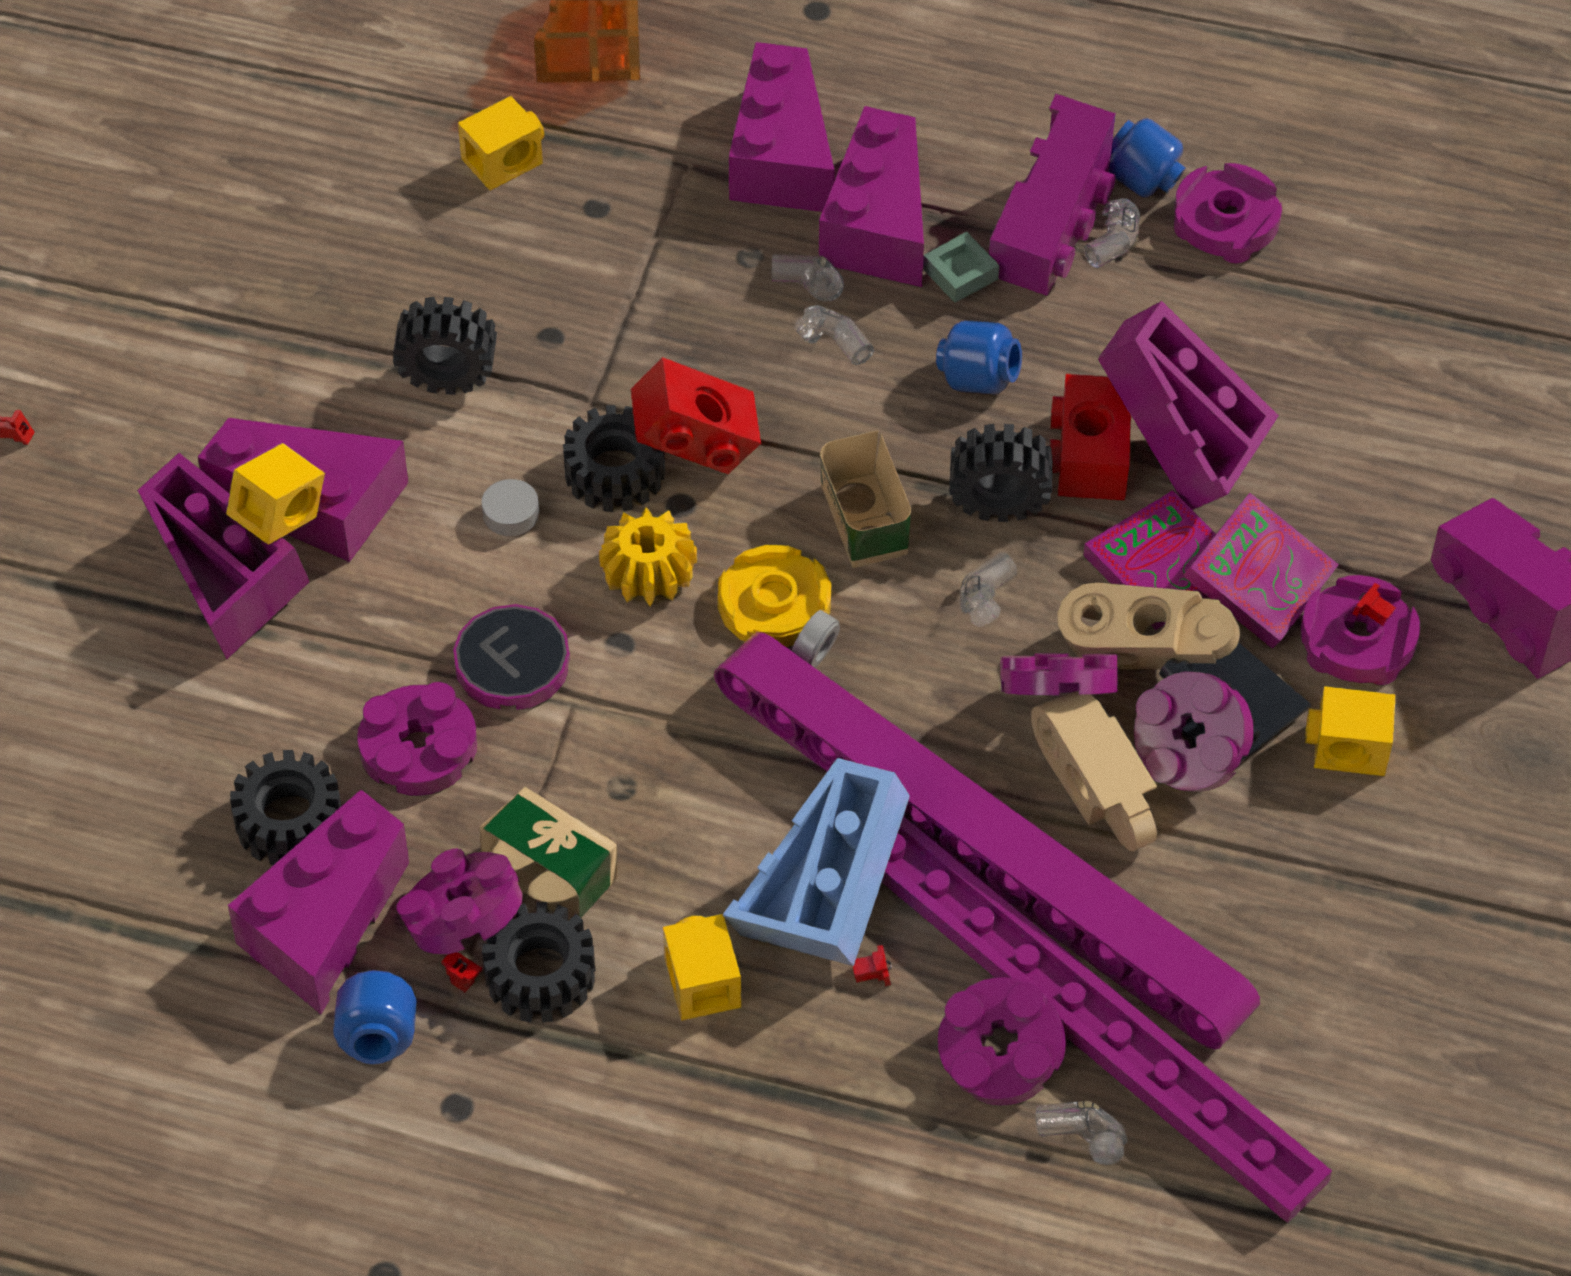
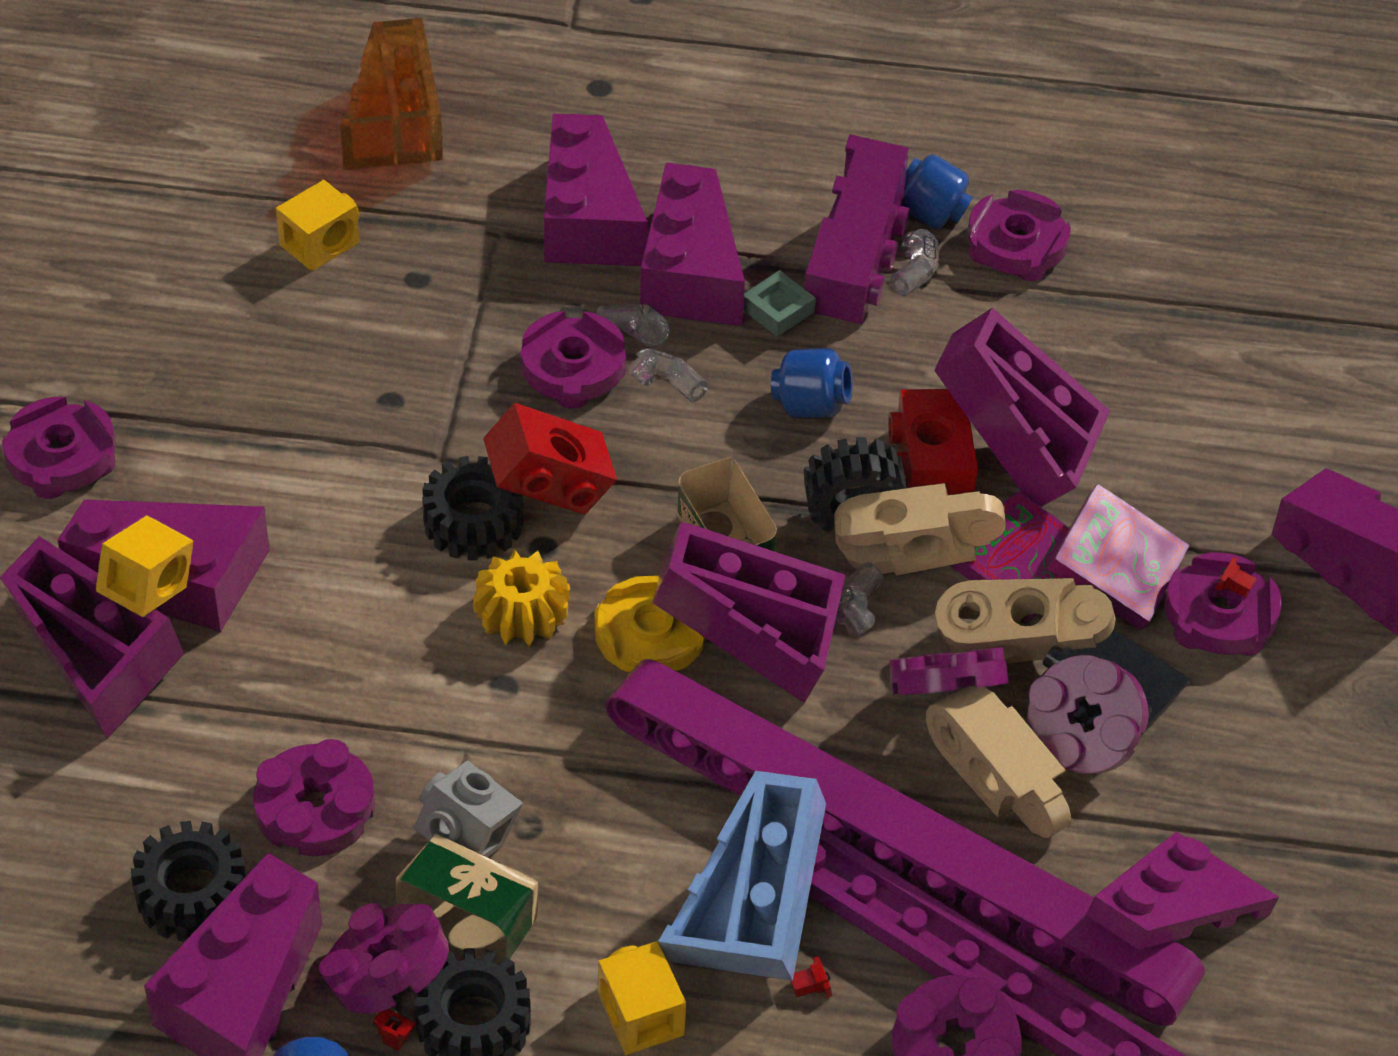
camera: 10 degrees left, 5 degrees down
black tyre [392,296,497,395] -> none
black tile [453,604,570,710] -> none
light grey tile [482,479,539,536] -> none
light grey tile [791,610,840,668] -> none
yellow brick [1305,686,1395,776] -> none
none -> magenta plate [2,397,116,499]
none -> light grey brick [413,761,523,858]
none -> magenta plate [520,311,626,409]
none -> magenta wedge [652,521,845,703]
none -> tan piece [834,483,1006,576]
none -> magenta wing [1086,831,1279,950]

